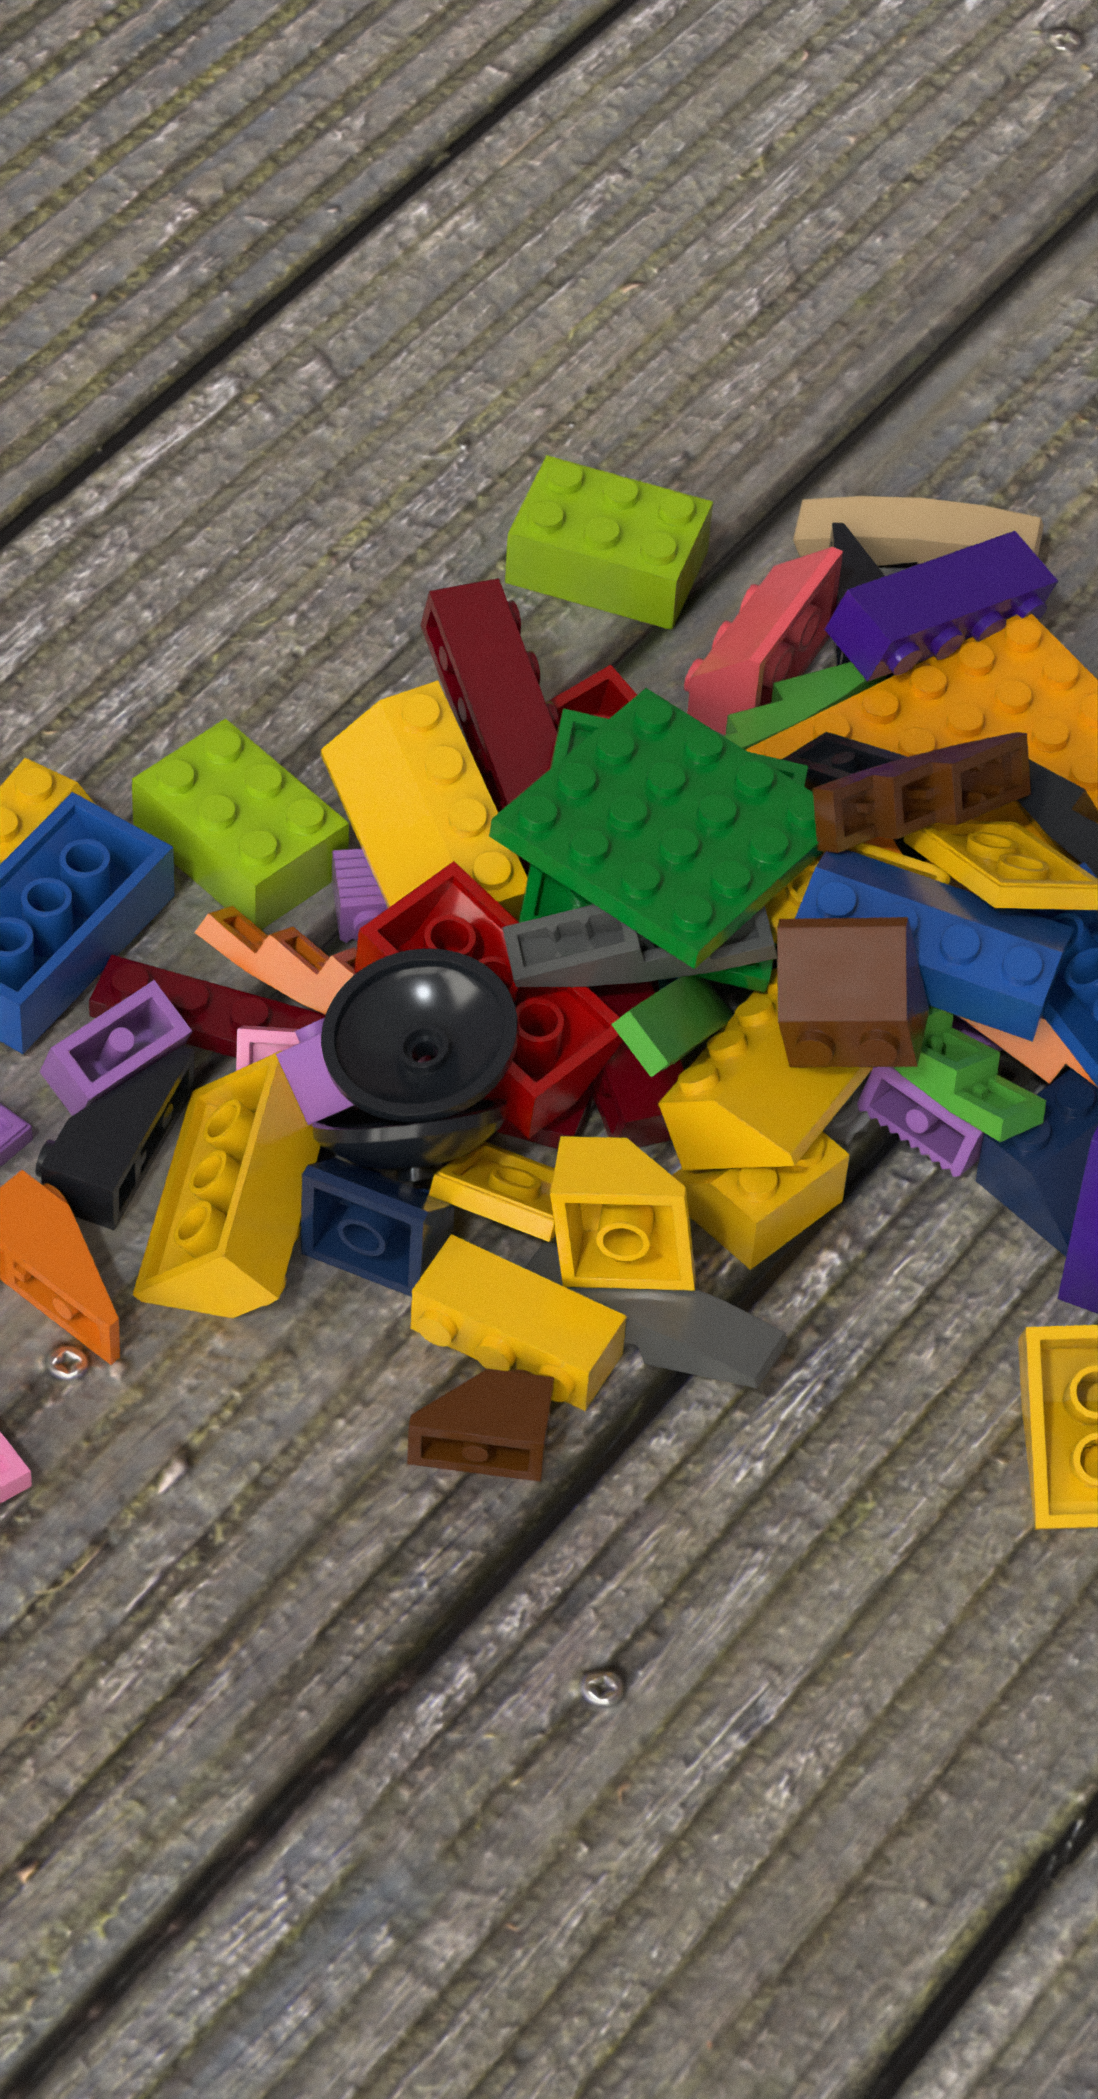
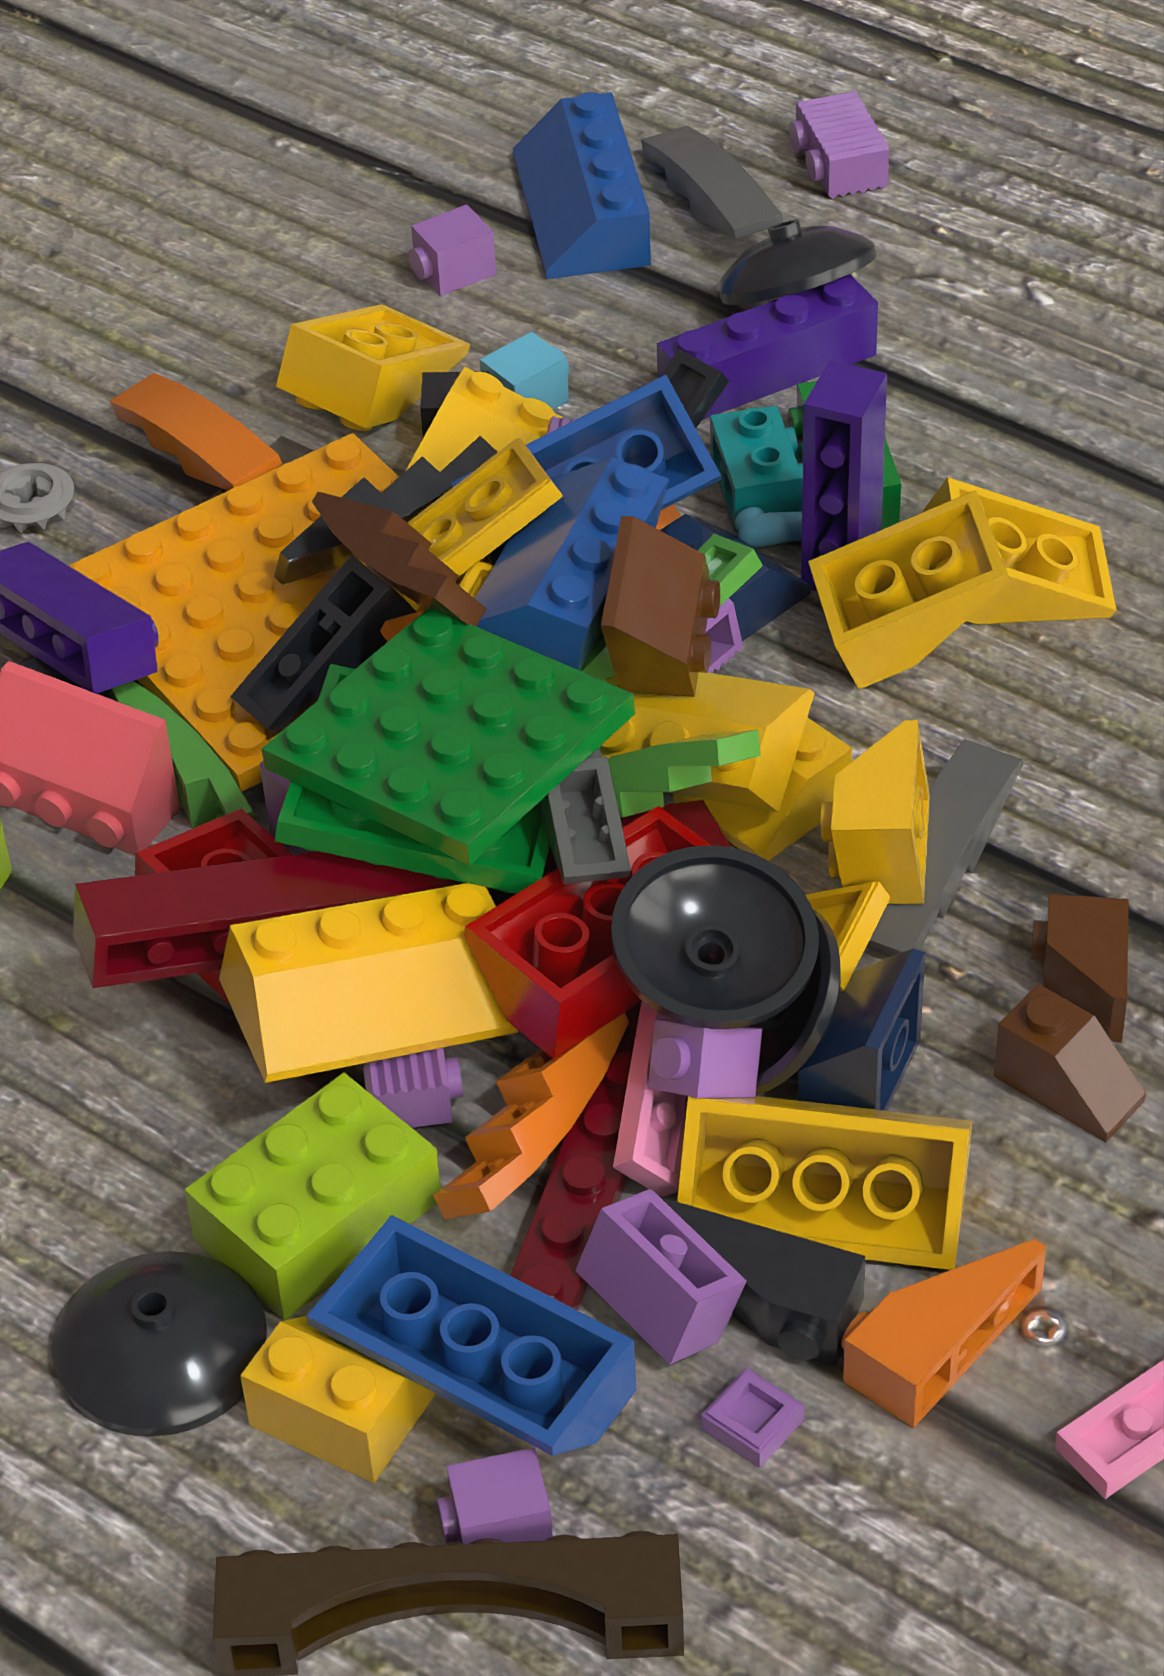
camera: 85 degrees left, 5 degrees down
yellow brick [410,1234,627,1411] -> none
none -> black dish [52,1251,268,1437]
none -> yellow slope [808,490,1010,689]
none -> reddish brown slope [994,984,1146,1143]

